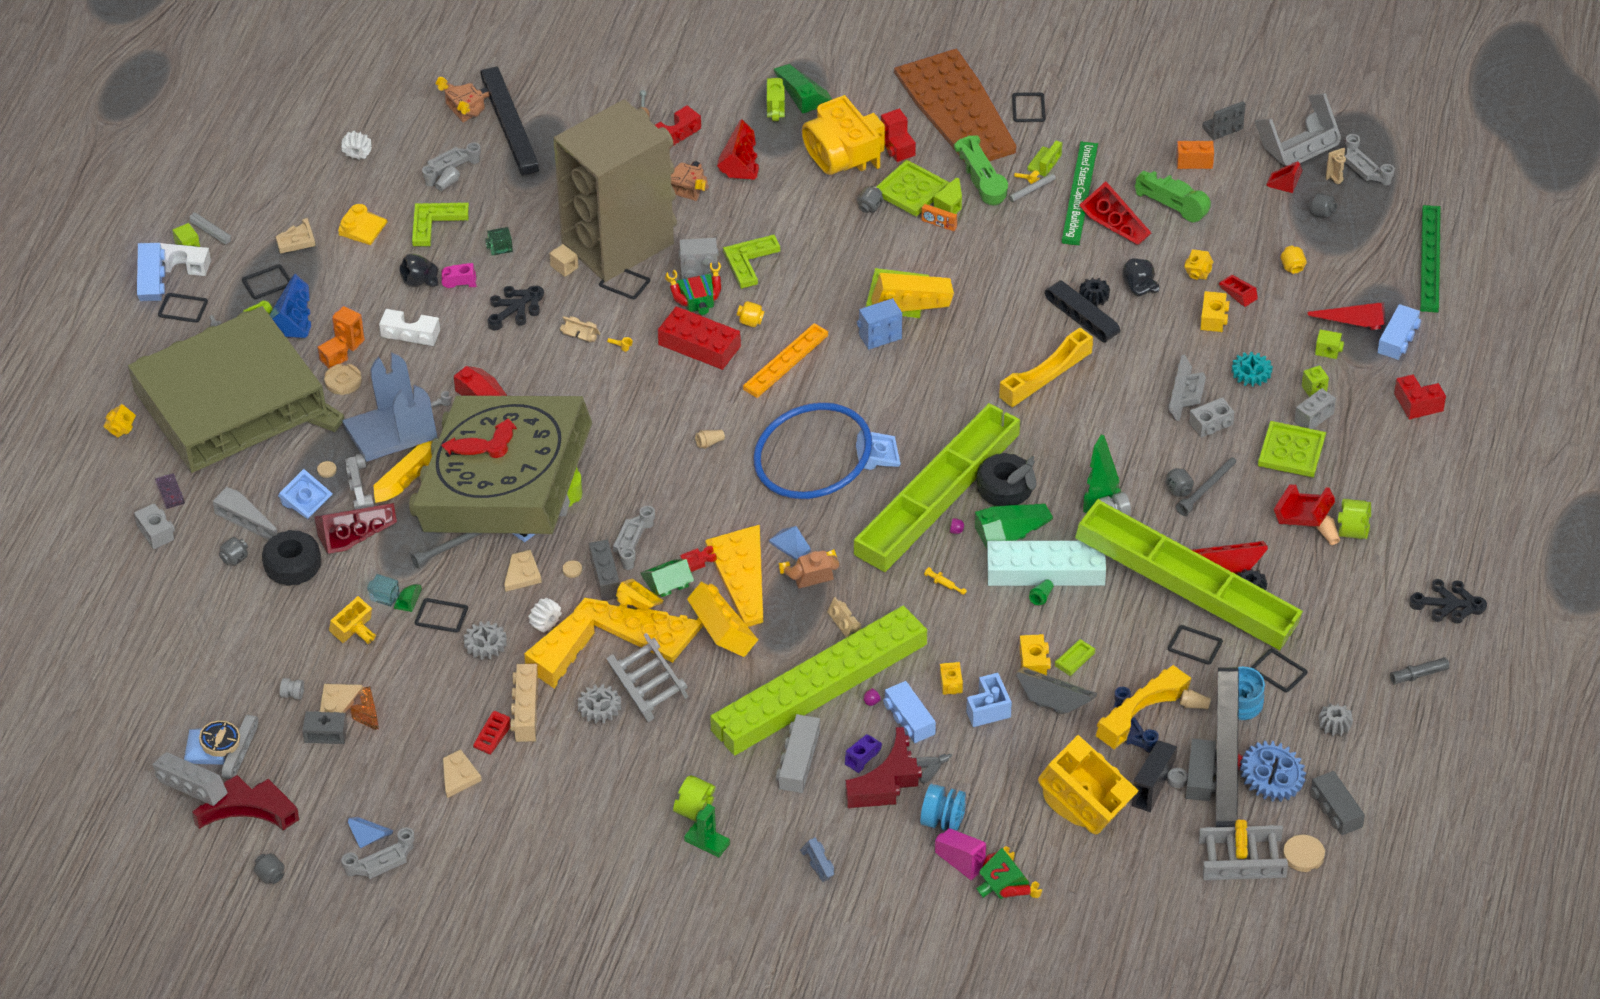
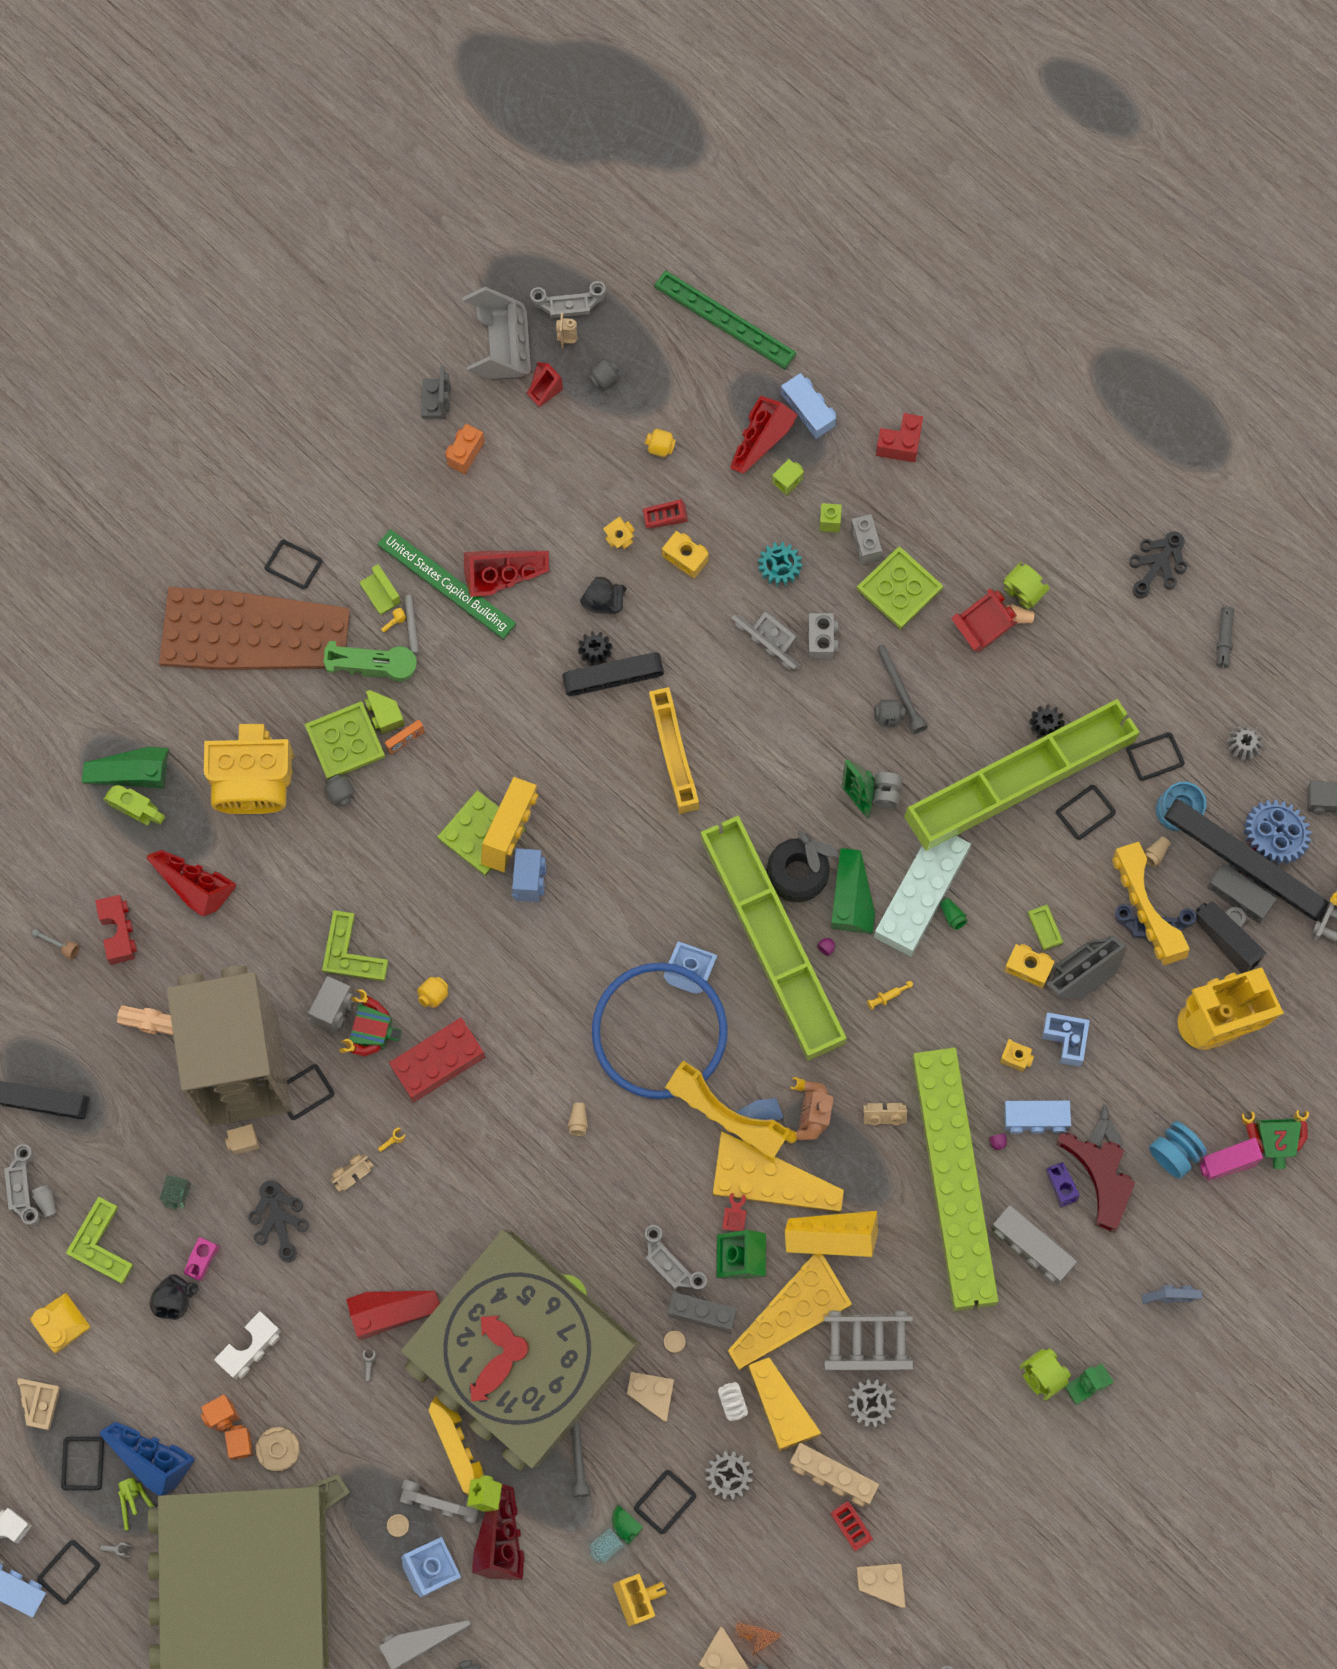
camera: 60 degrees left, 25 degrees up
black tyre [262,530,321,586] -> none
sand blue piece [342,352,438,462] -> none
yellow slope [616,578,664,609] -> none
nougat torso [671,161,709,201] -> none
light orange tile [743,323,828,398] -> none
red brick [881,108,916,162] -> none
bright green piece [1135,171,1211,222] -> none
red wedge [1190,541,1268,574] -> none
none -> lime brick [467,1475,502,1512]
none -> yellow arch [665,1061,791,1159]

